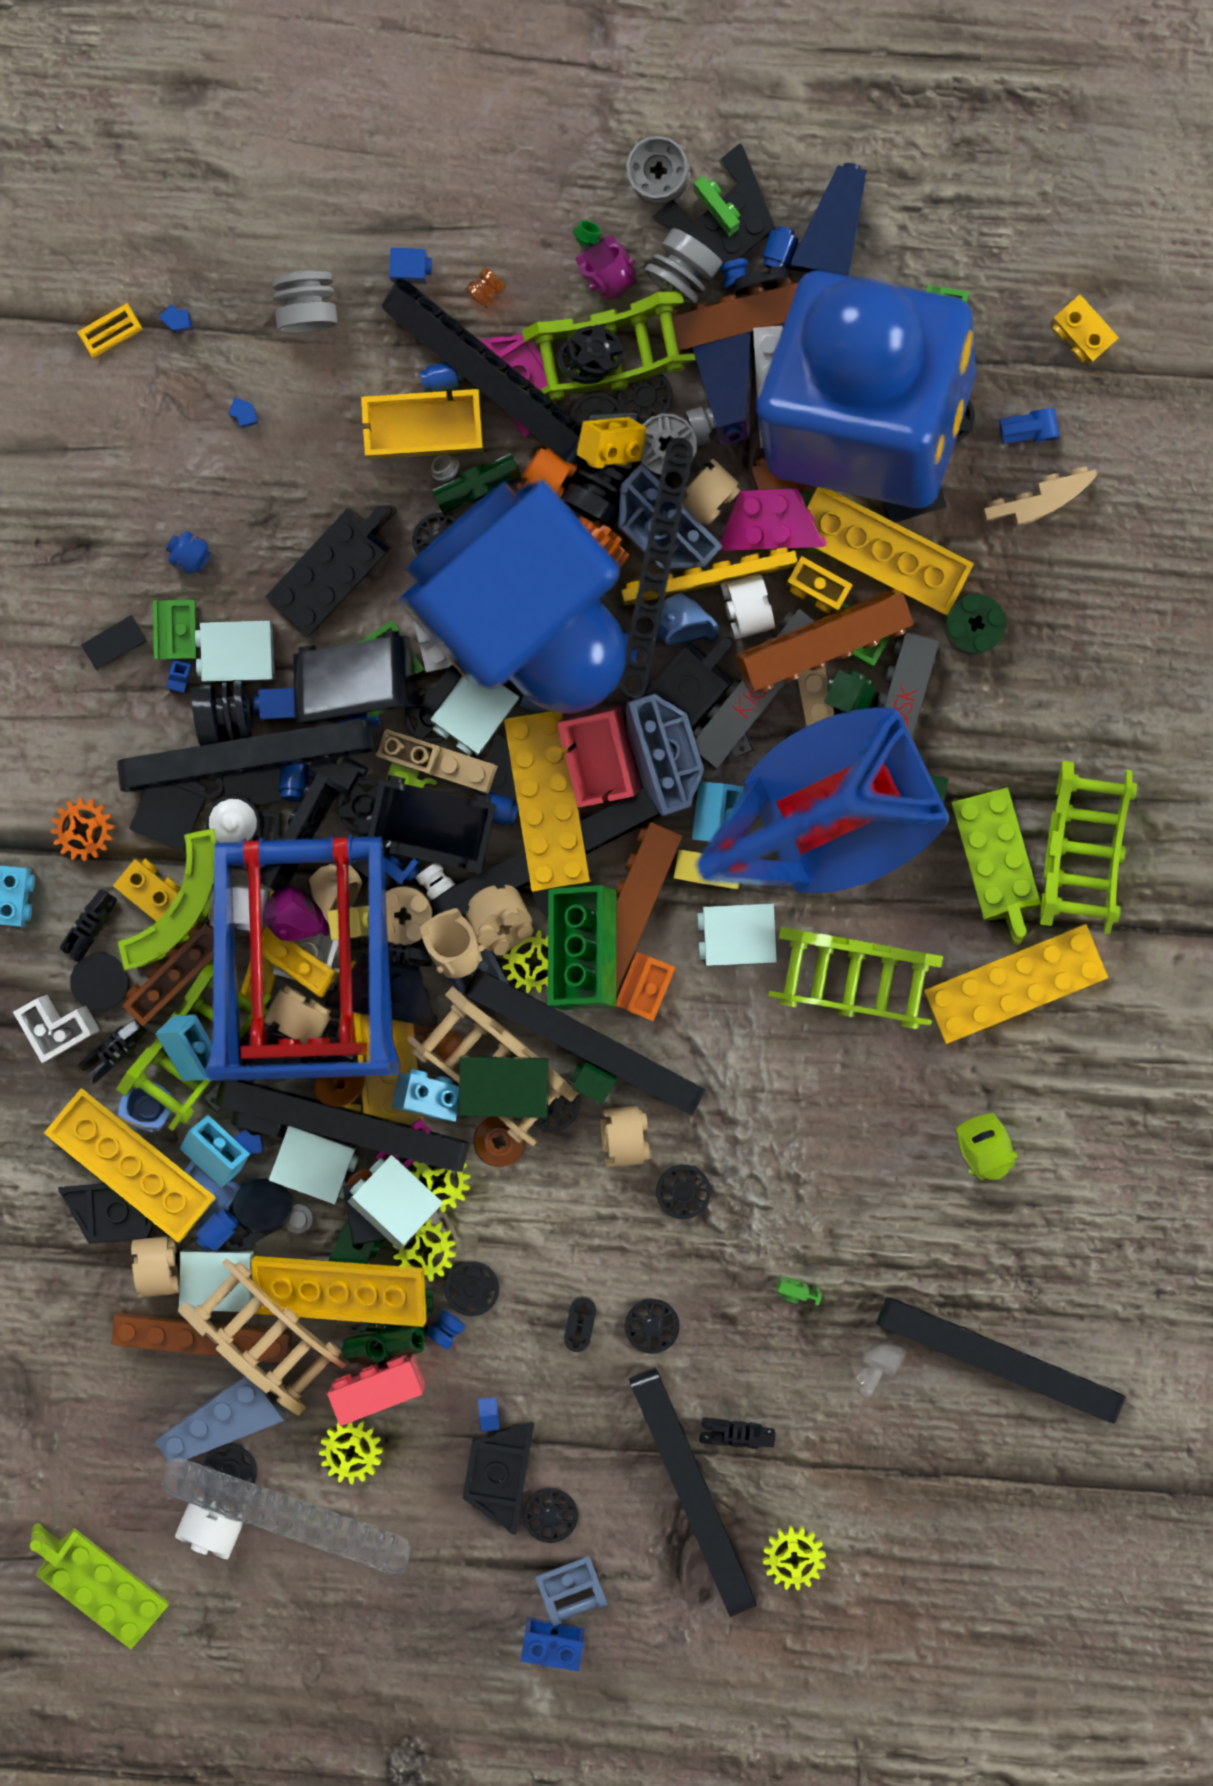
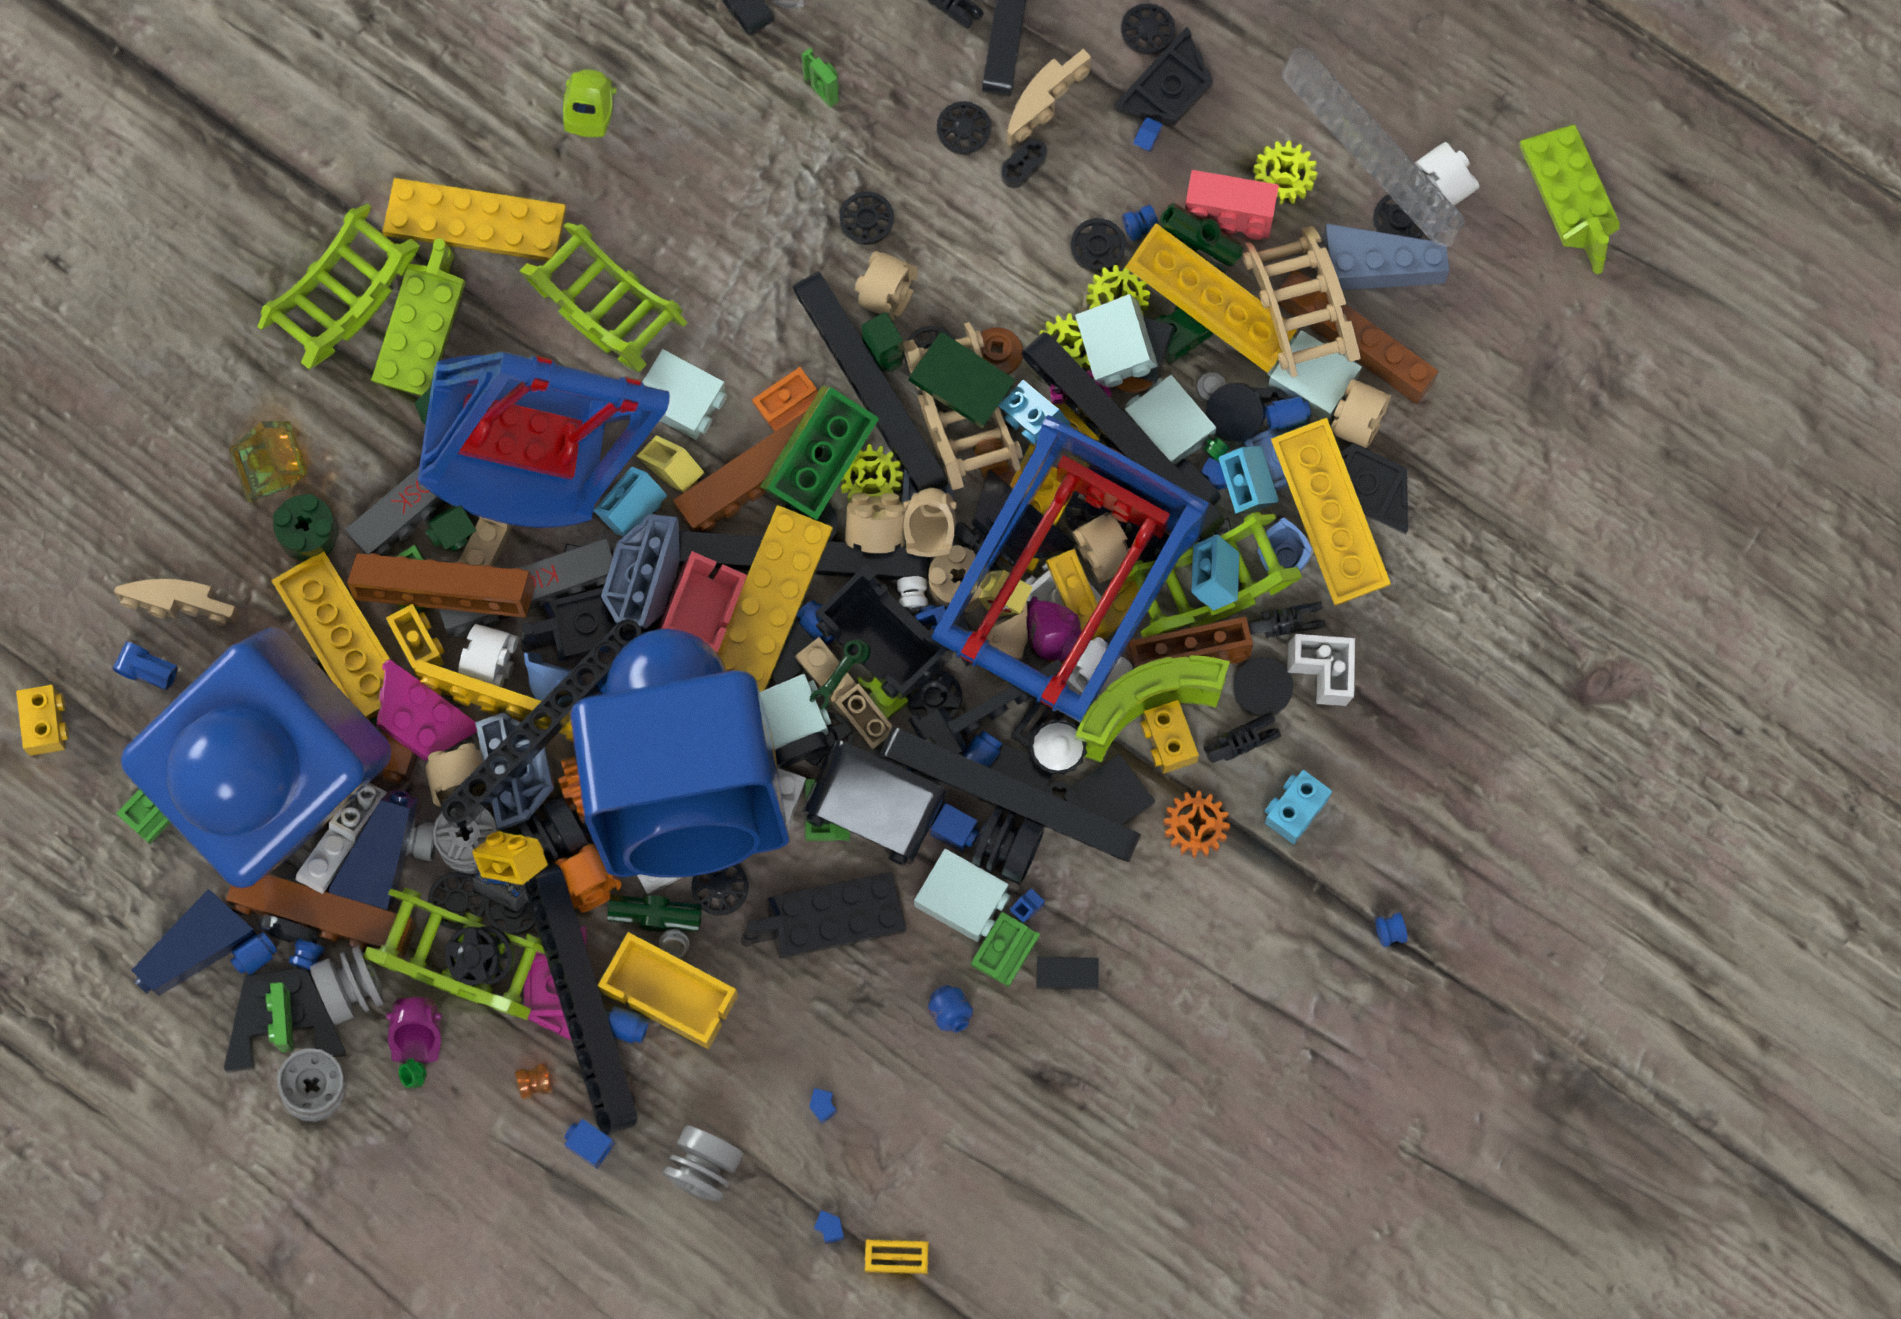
camera: 150 degrees left, 15 degrees down
none -> clear yellow slope [229,421,308,502]
none -> dark green brick [809,639,871,710]
none -> tan slope [1007,49,1091,146]
none -> green plate [1203,437,1230,462]

